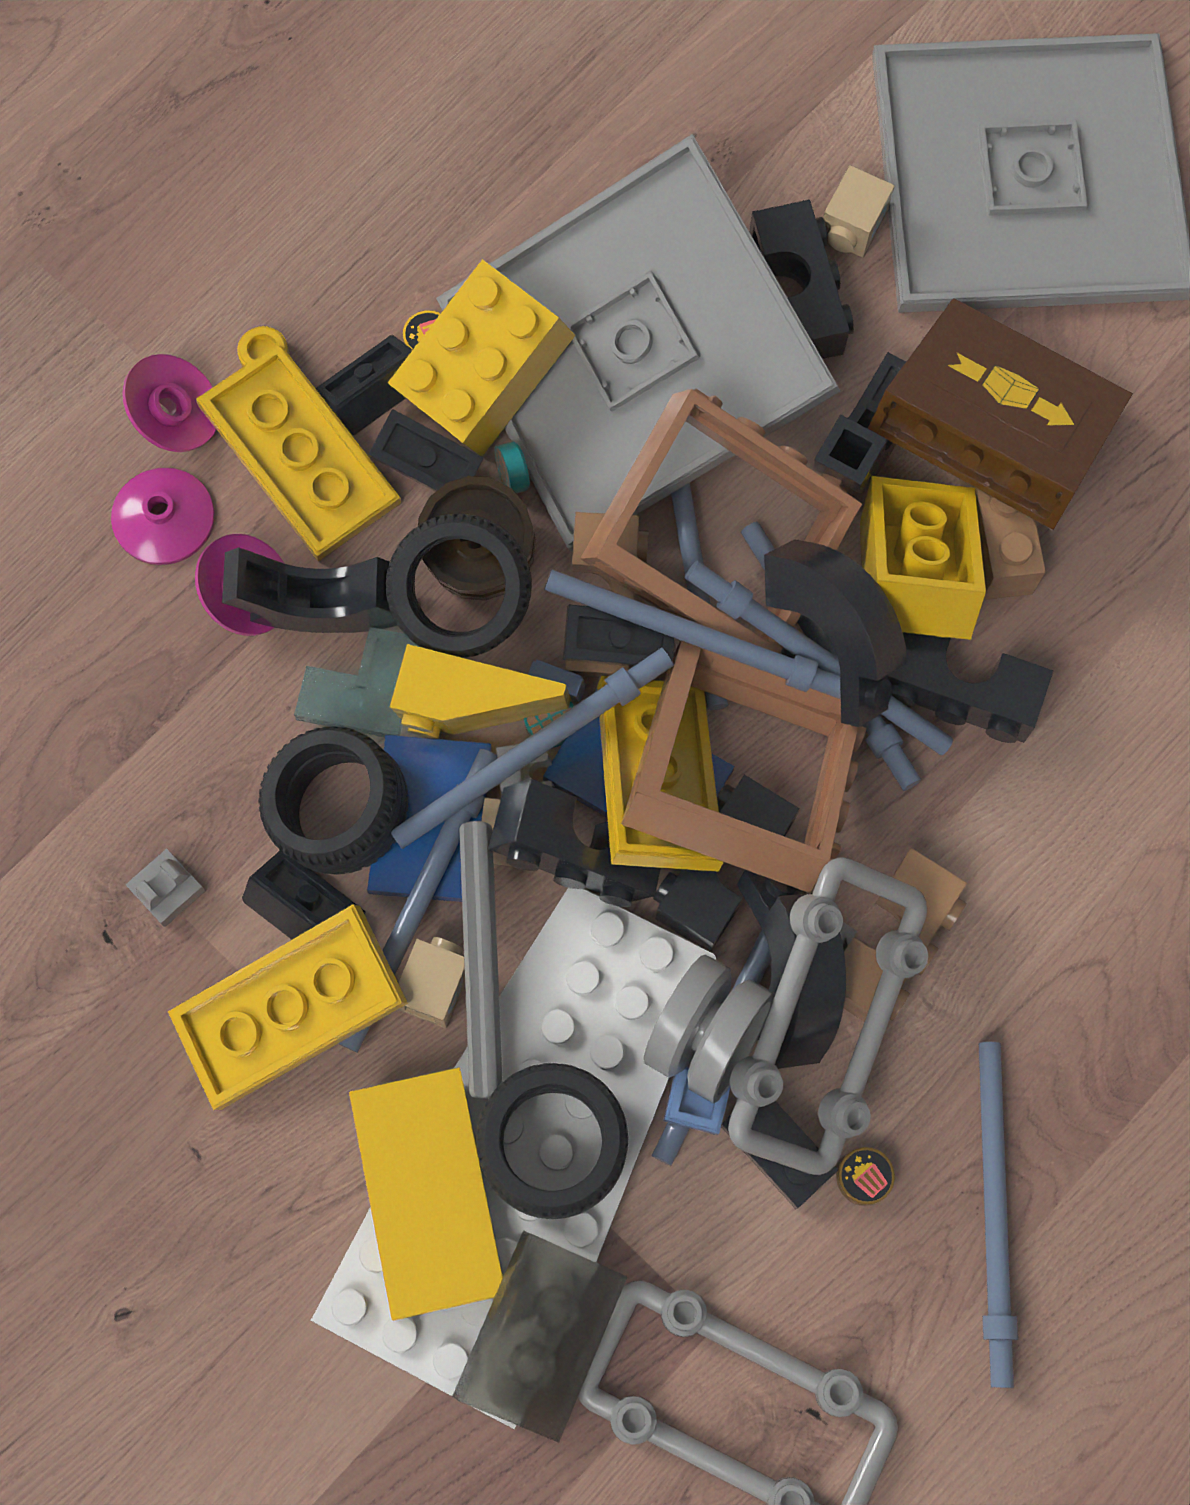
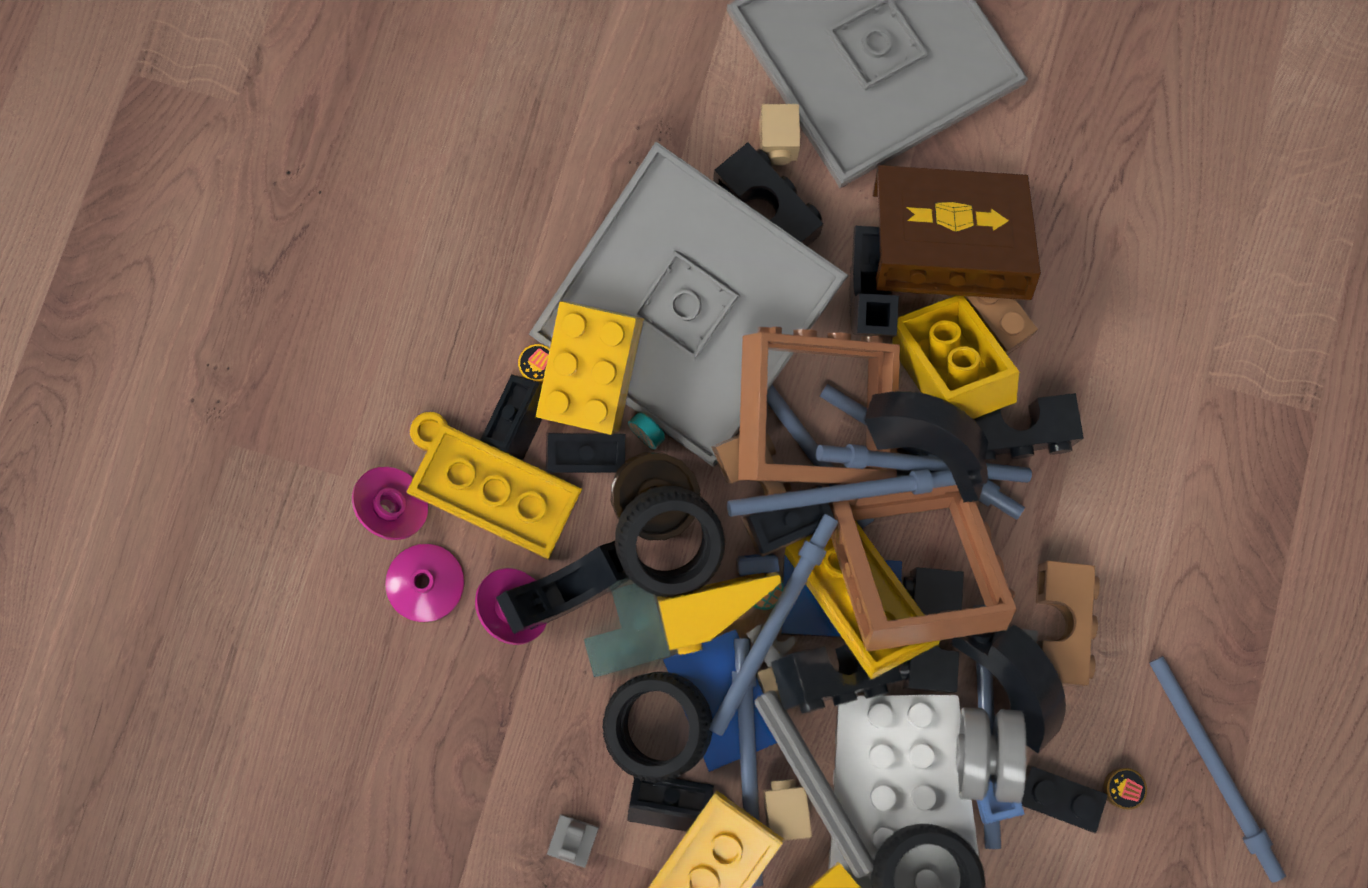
camera: 30 degrees left, 5 degrees up
light grey bar [728,857,928,1175] -> none

